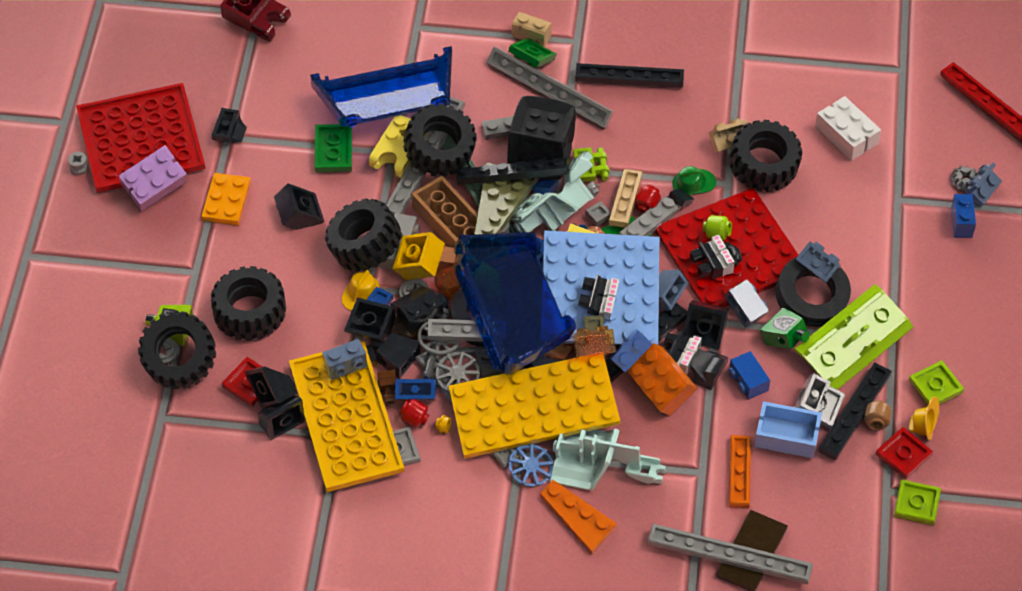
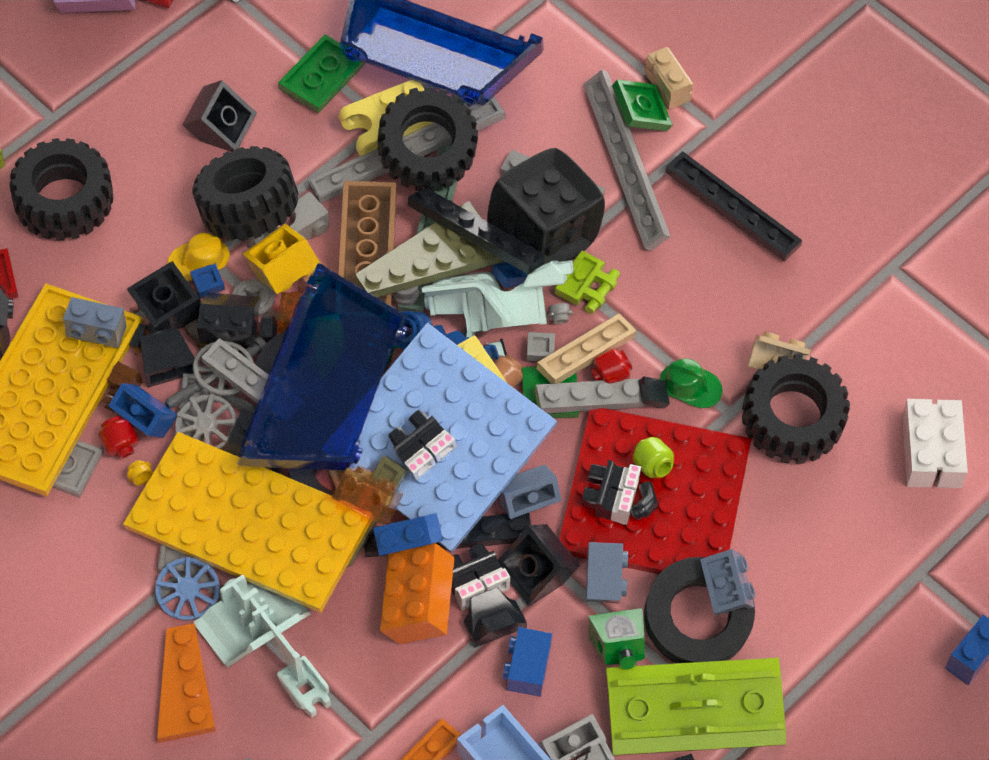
camera: 35 degrees right, 5 degrees up
light orange plate [201,173,251,226] -> none

